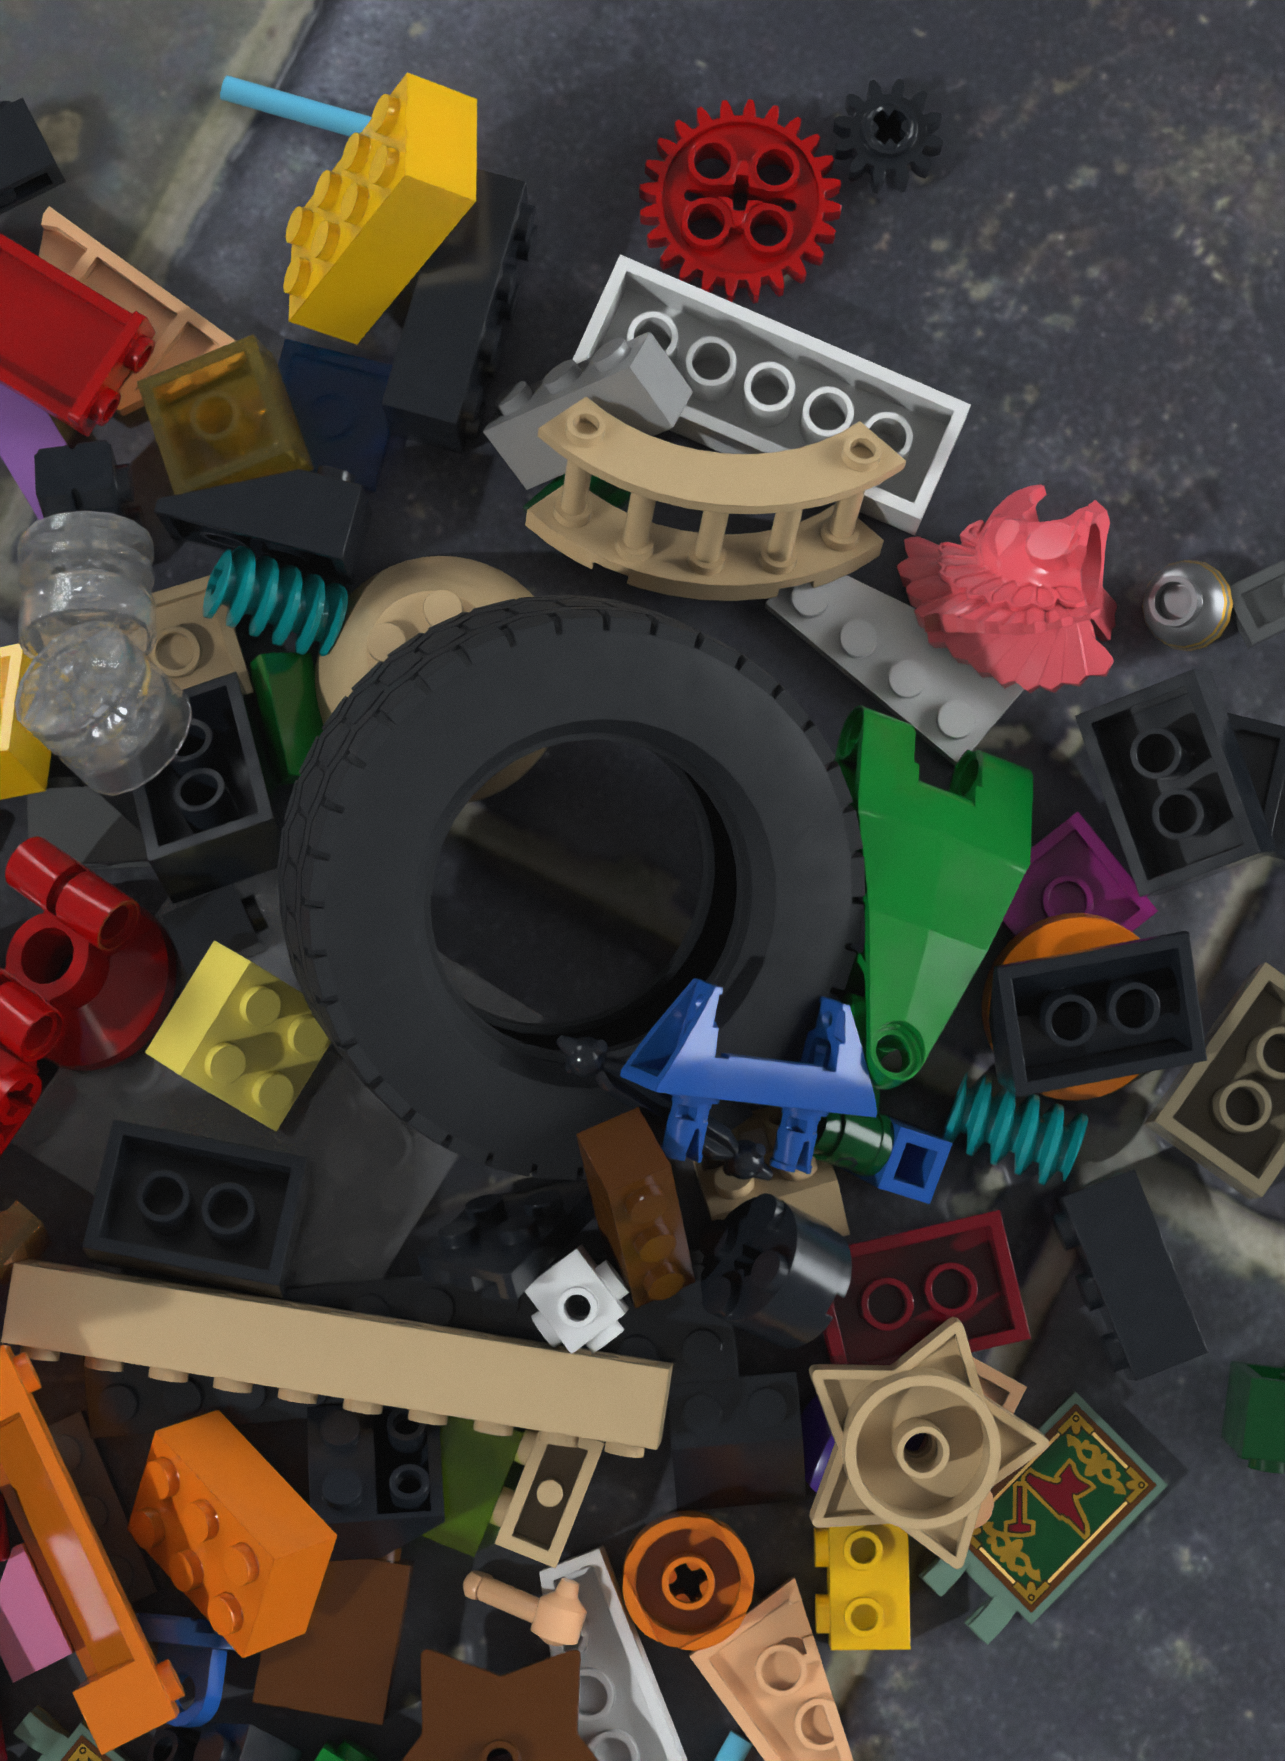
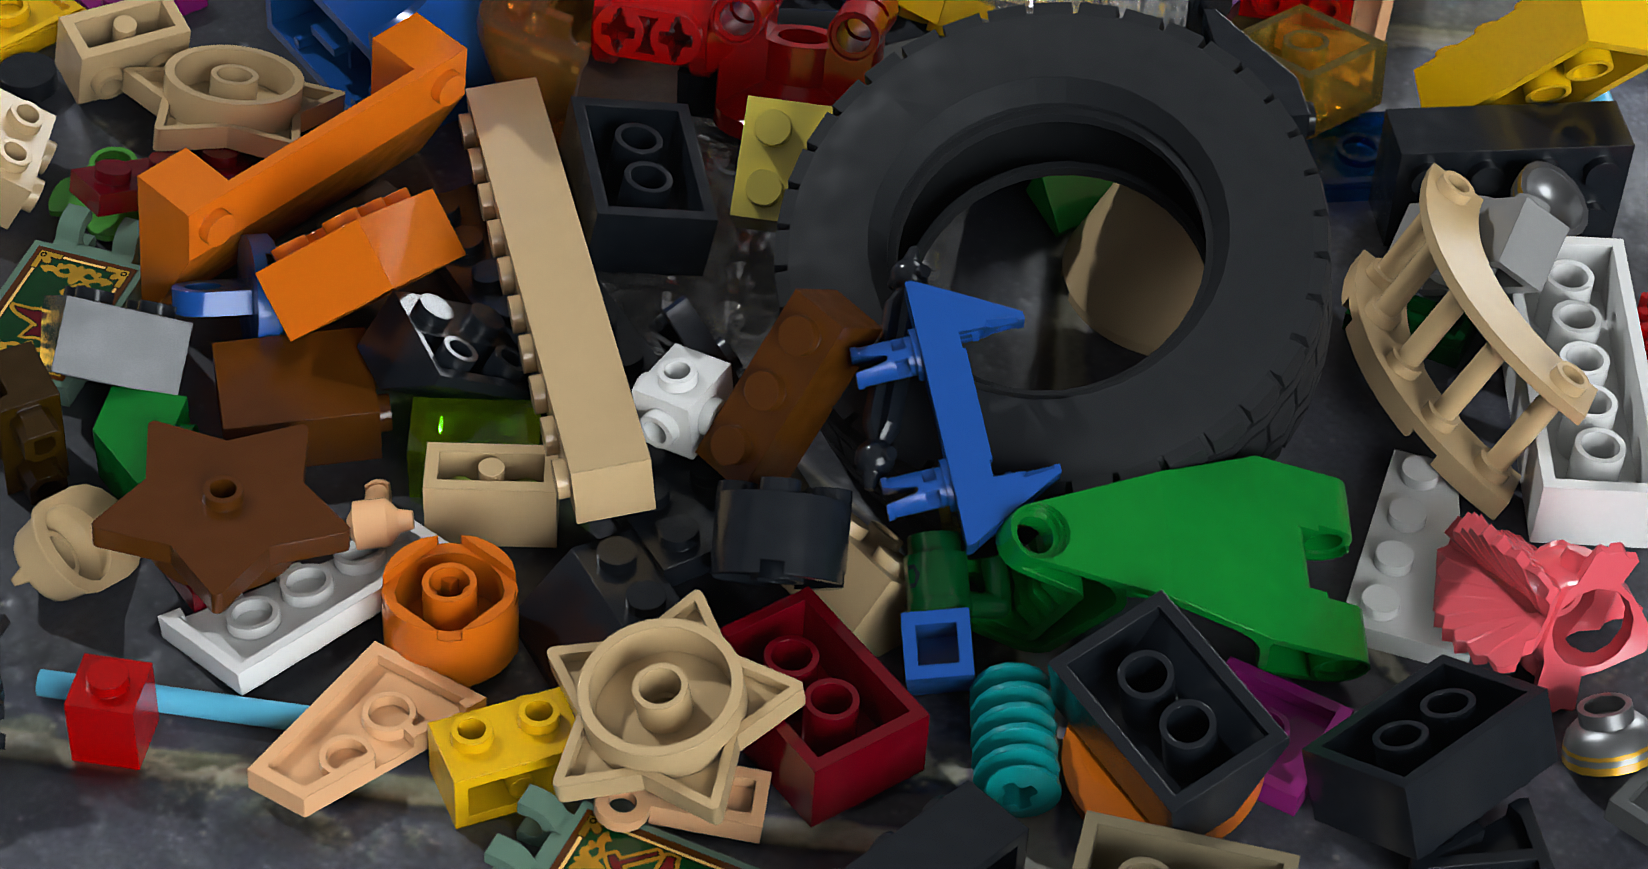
camera: 65 degrees right, 40 degrees down
none -> flat silver piece [1511,161,1588,236]

